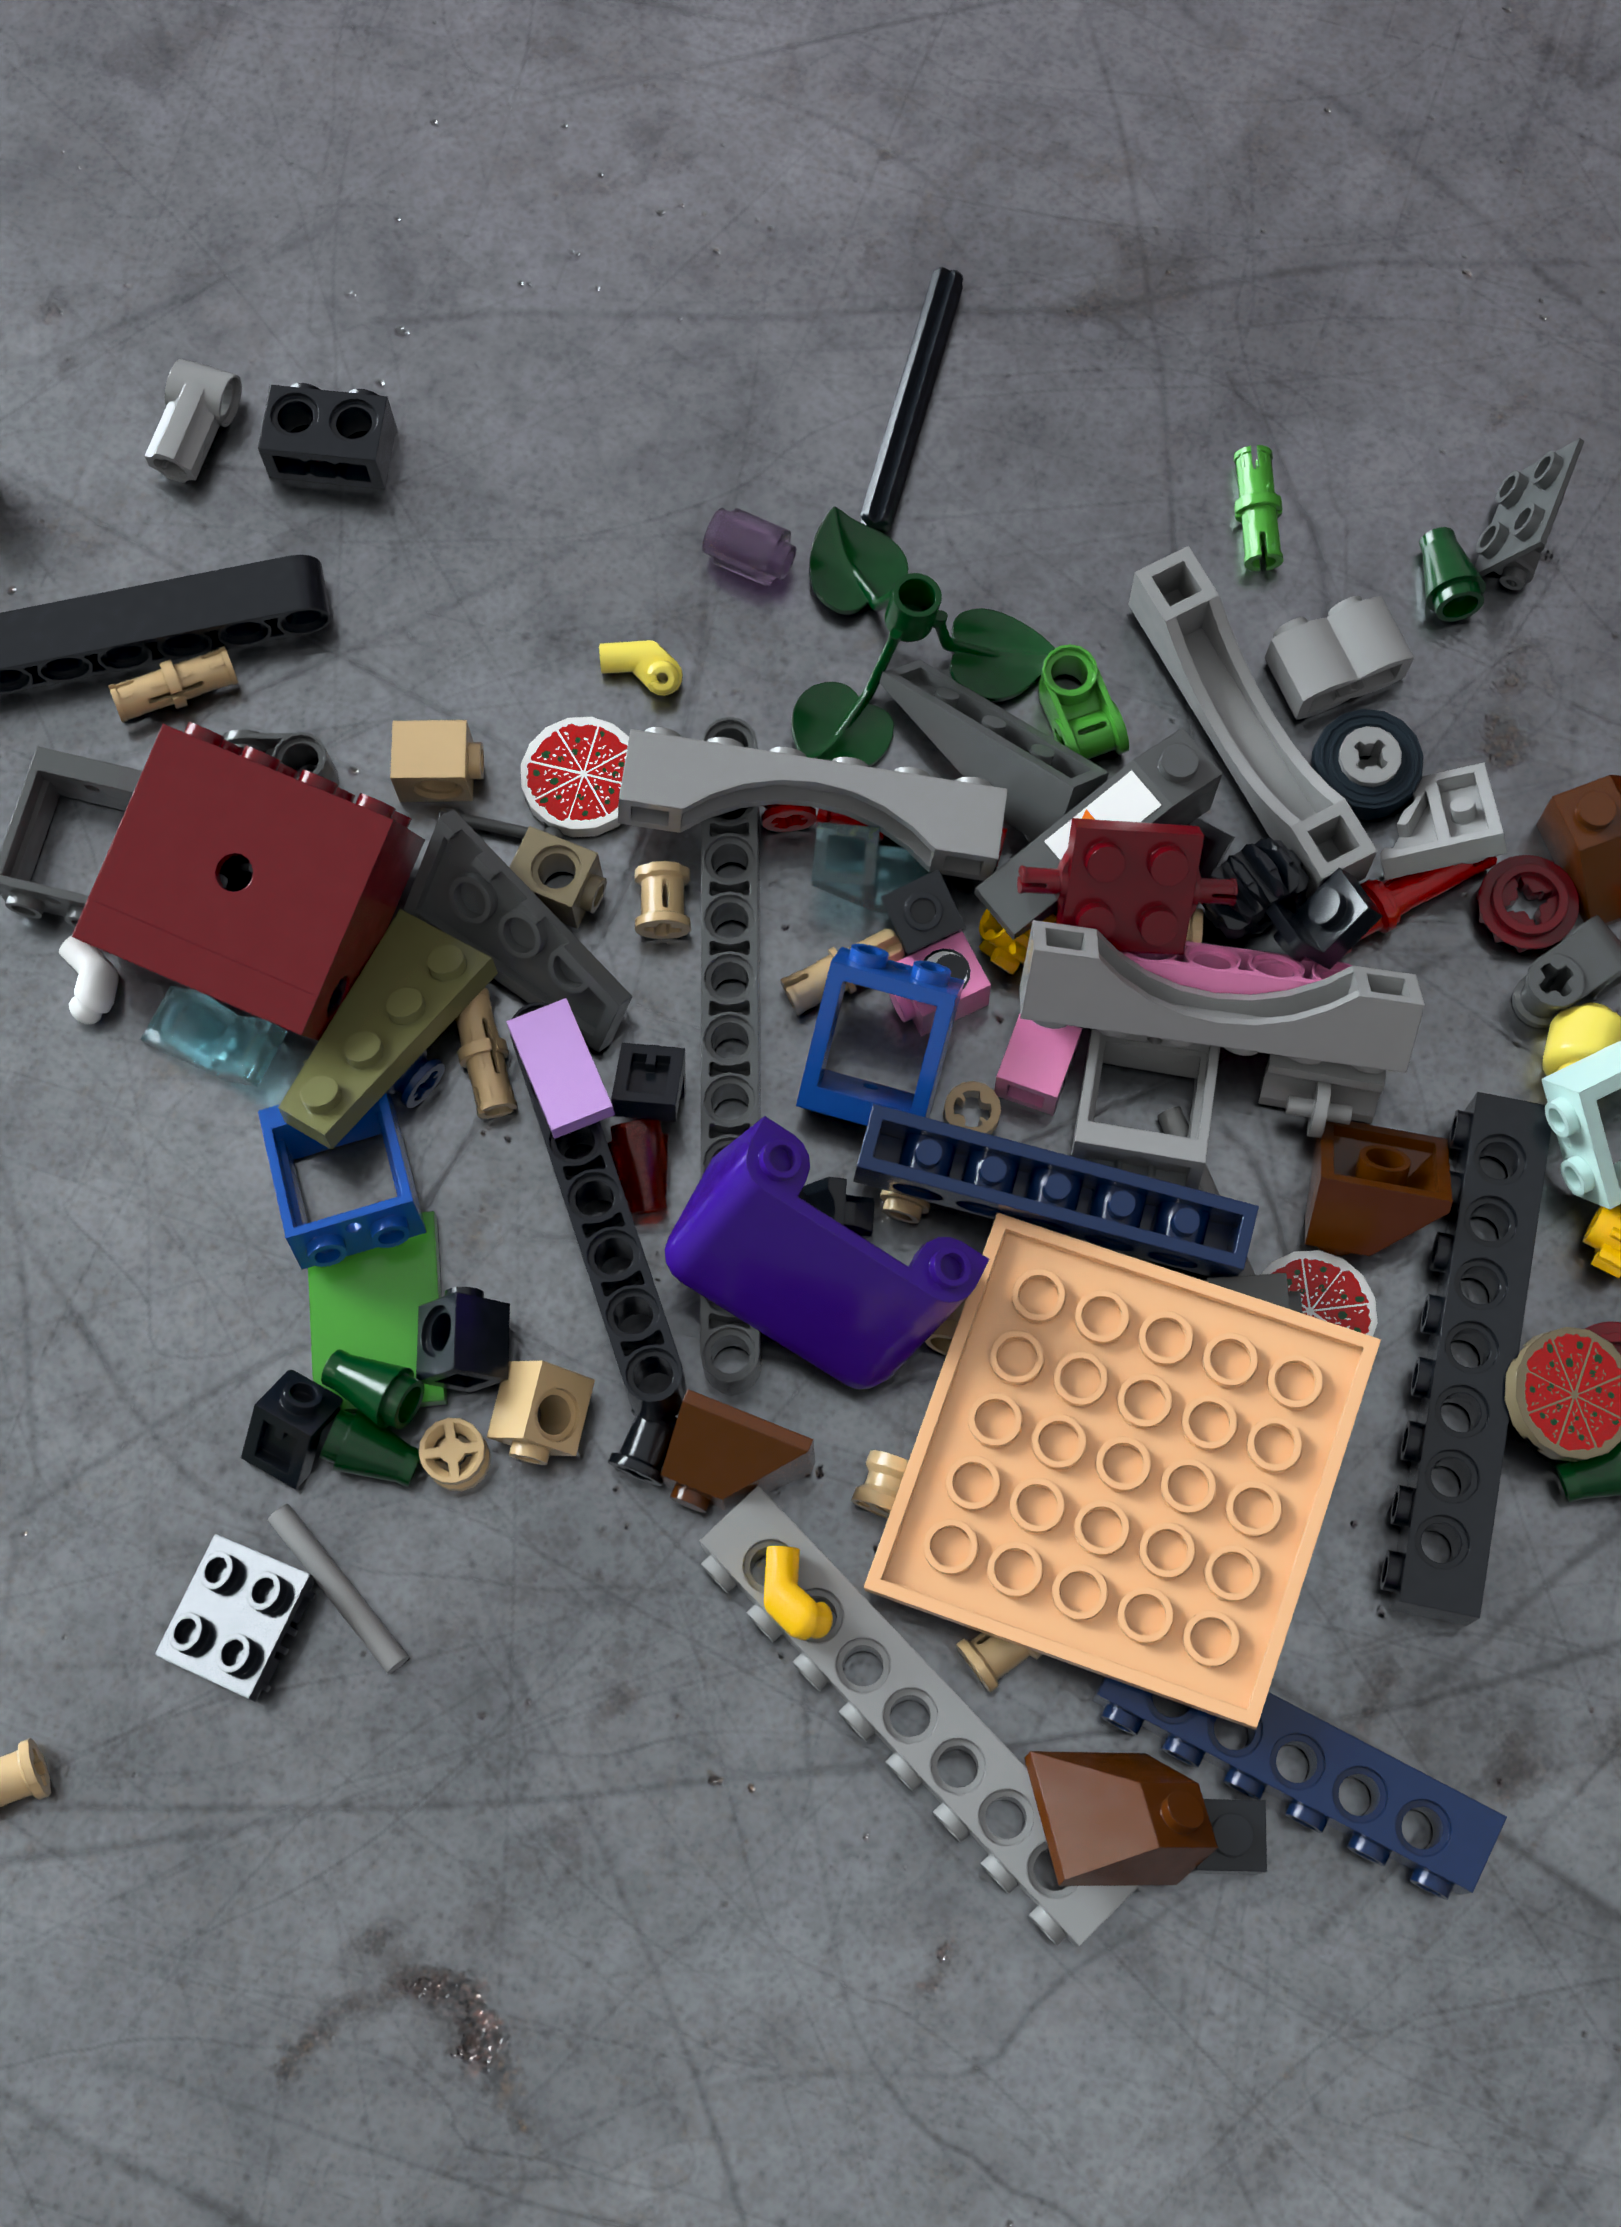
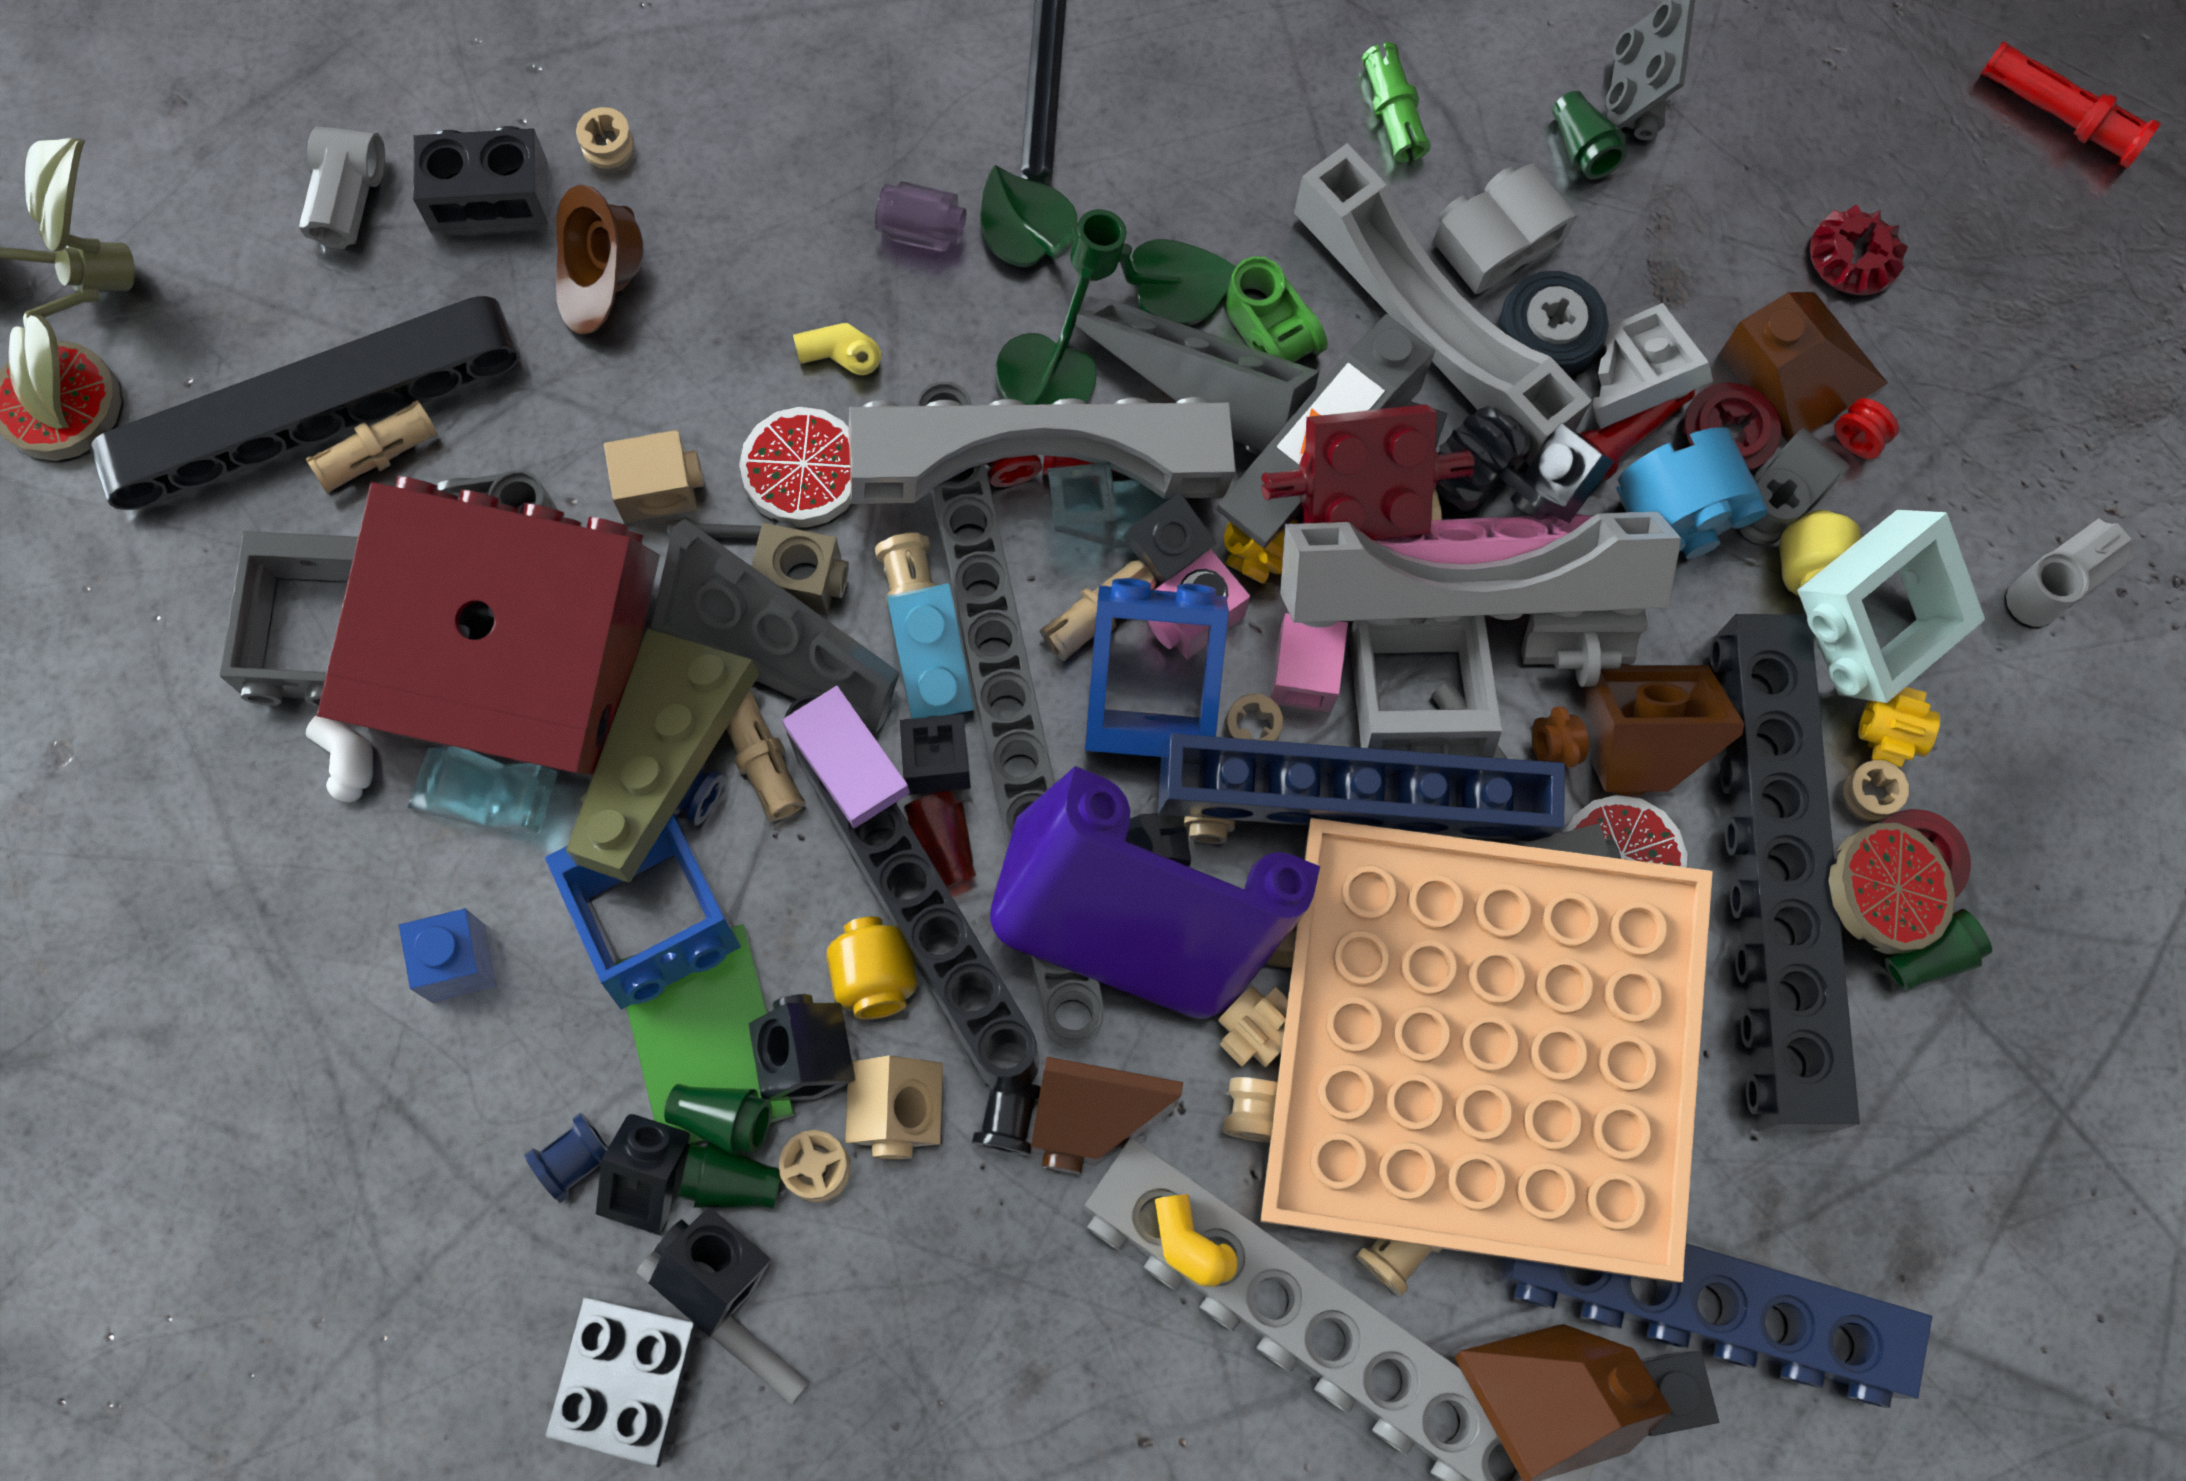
camera: 20 degrees left, 0 degrees up
none -> blue brick [399,908,497,1003]
none -> dark blue bush [524,1112,609,1203]
none -> reddish brown piece [556,184,643,335]
none -> tan bush [576,107,634,169]
none -> black brick [648,1206,771,1337]
none -> yellow head [826,916,919,1020]
none -> medium azure plate [886,583,975,719]
none -> tan gear [1218,986,1288,1068]
none -> dark orange plate [1532,706,1589,768]
none -> dark azure brick [1616,427,1768,559]
none -> tan bush [1841,760,1909,822]

